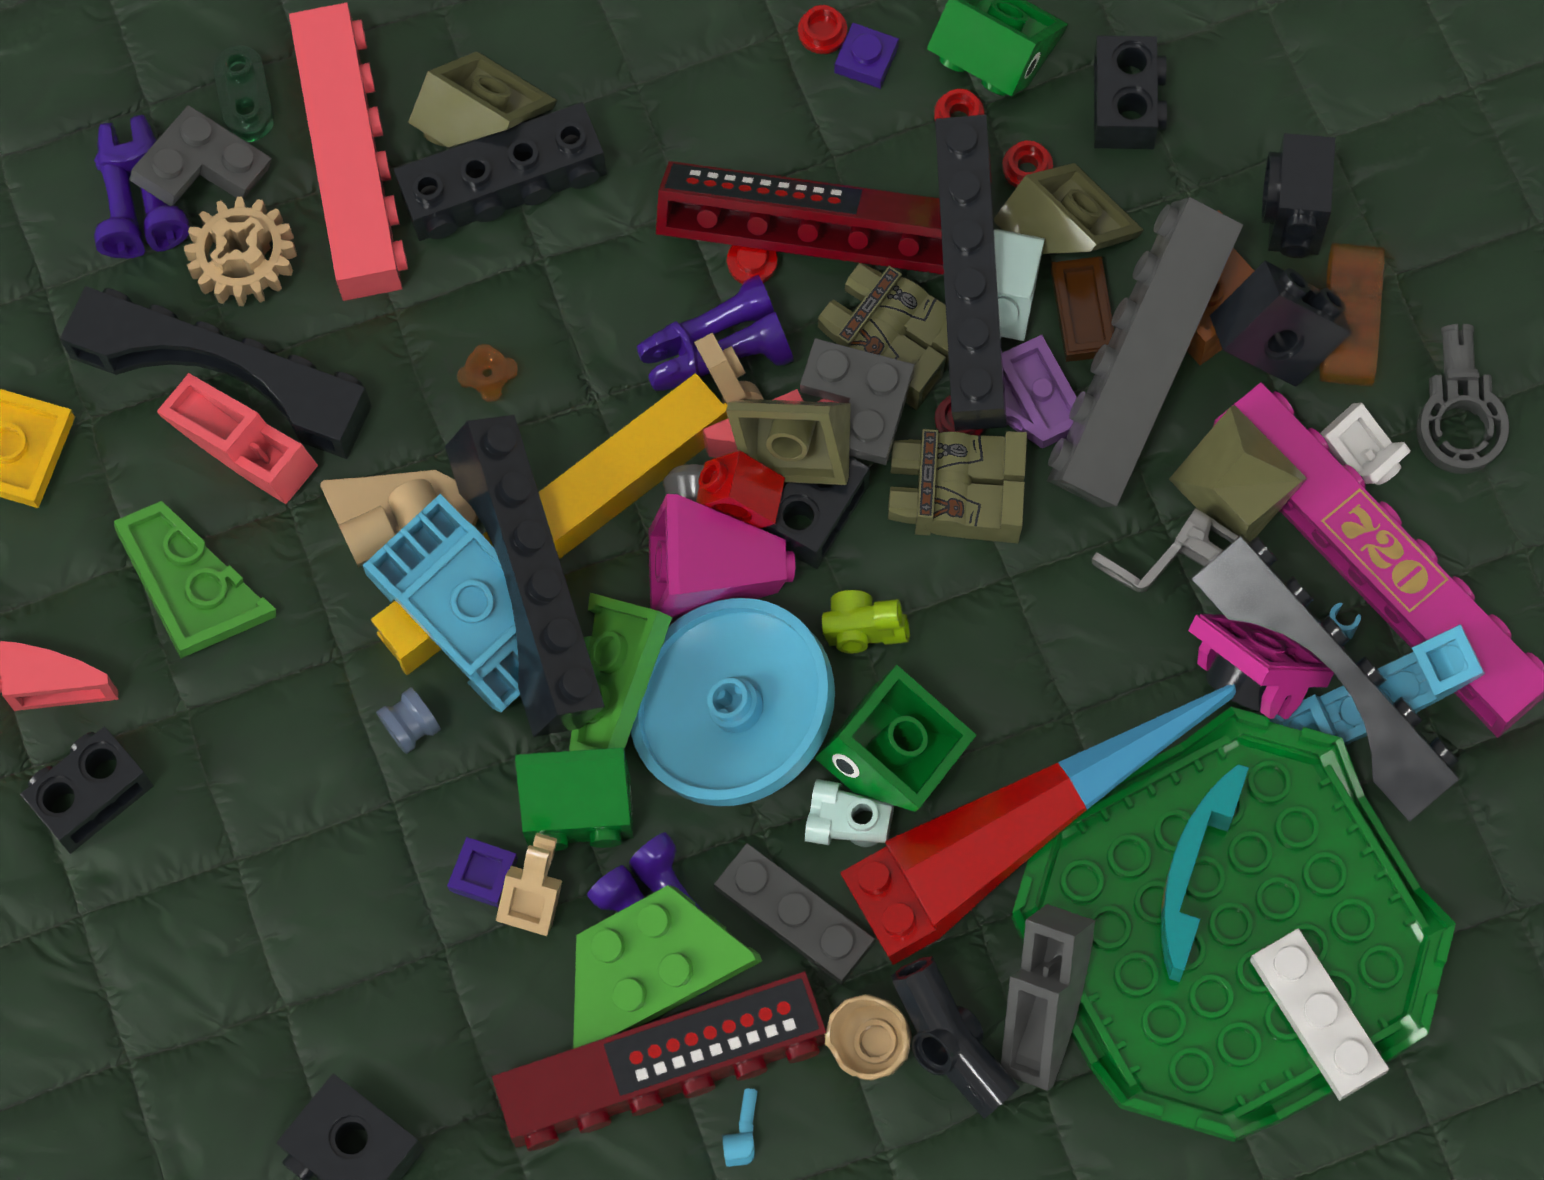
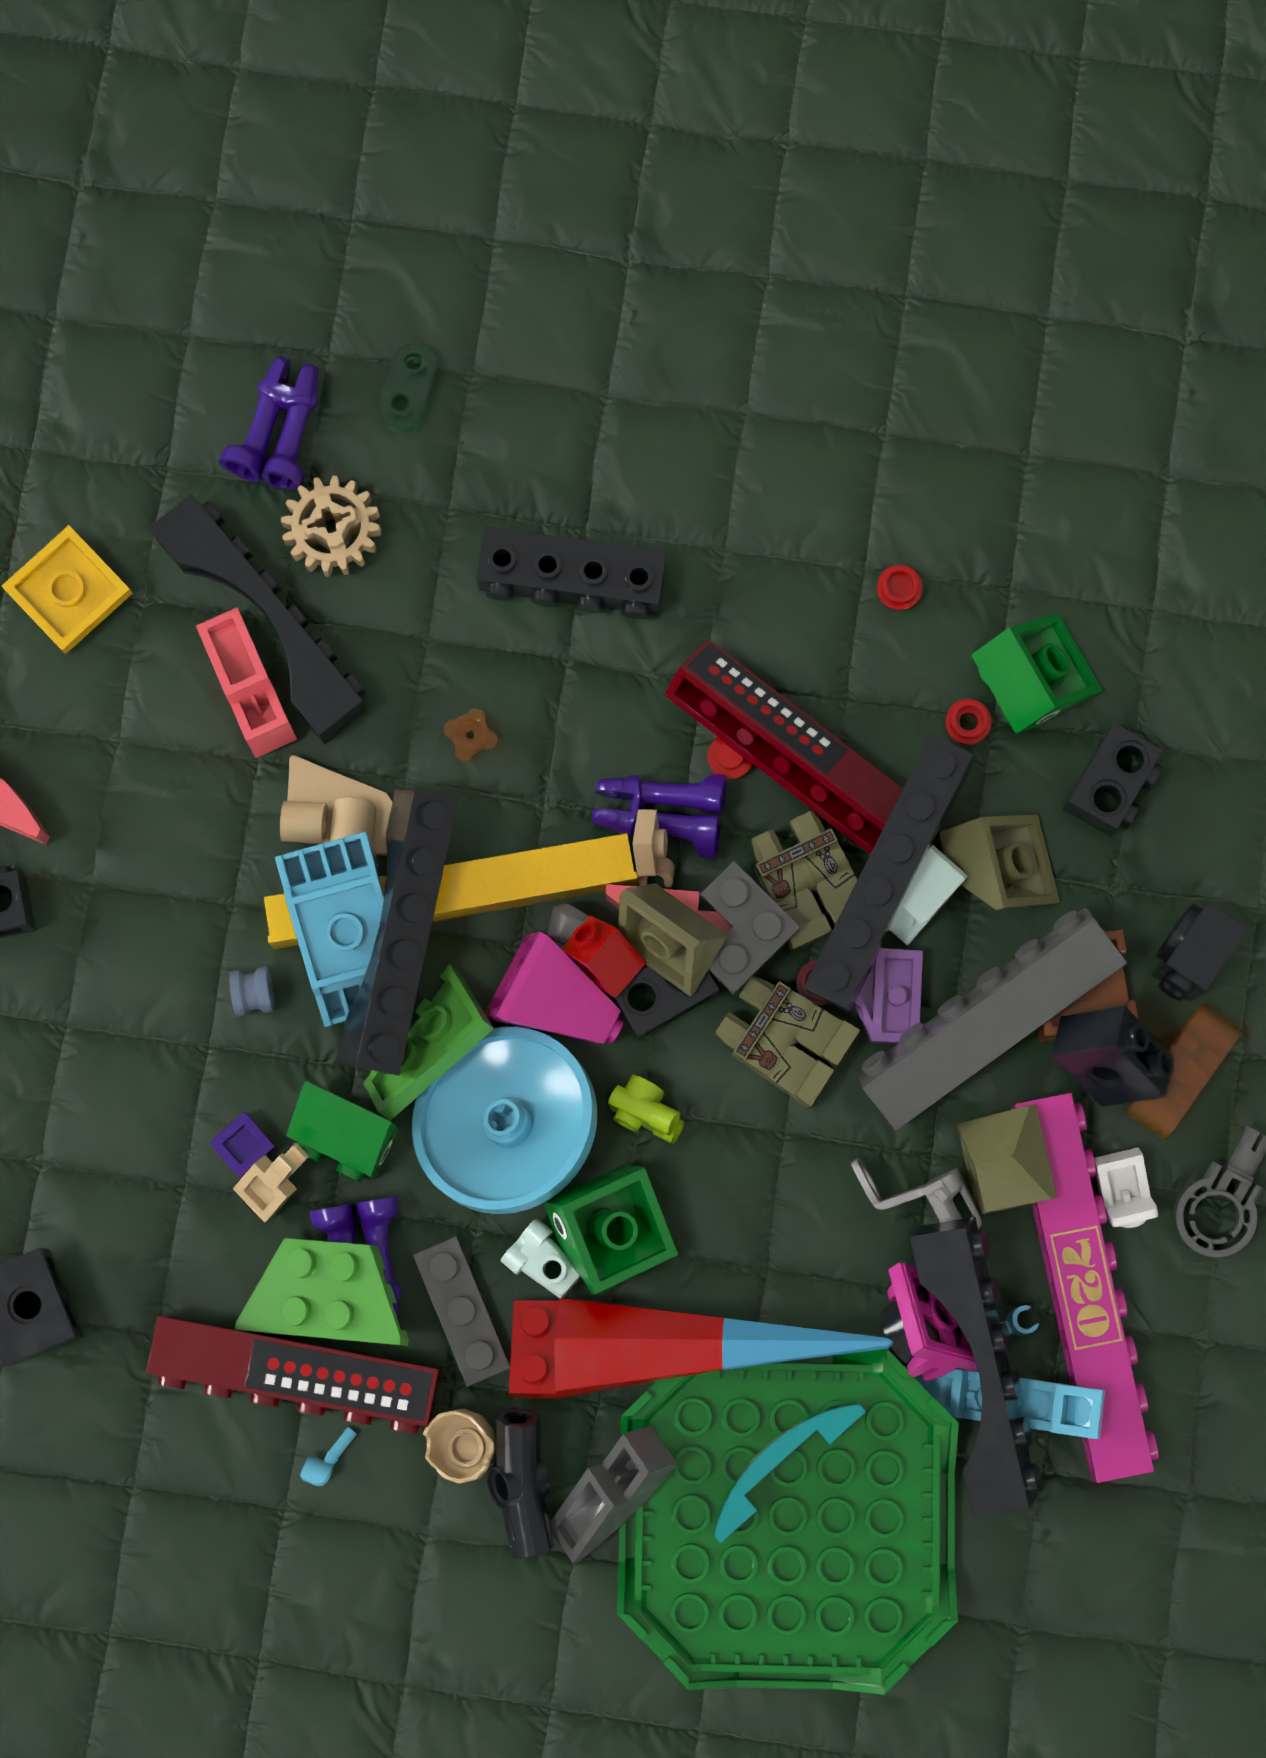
camera: 30 degrees right, 10 degrees up
bright green wing [114,501,276,659] -> none
dark grey plate [130,105,272,206] -> none
coral brick [289,3,408,301] -> none
olive slope [408,51,557,148] -> none
dark purple plate [834,23,899,89] -> none
red plate [1002,140,1053,188] -> none
reddish brown tile [1050,256,1114,362] -> none
white plate [1250,928,1389,1101] -> none

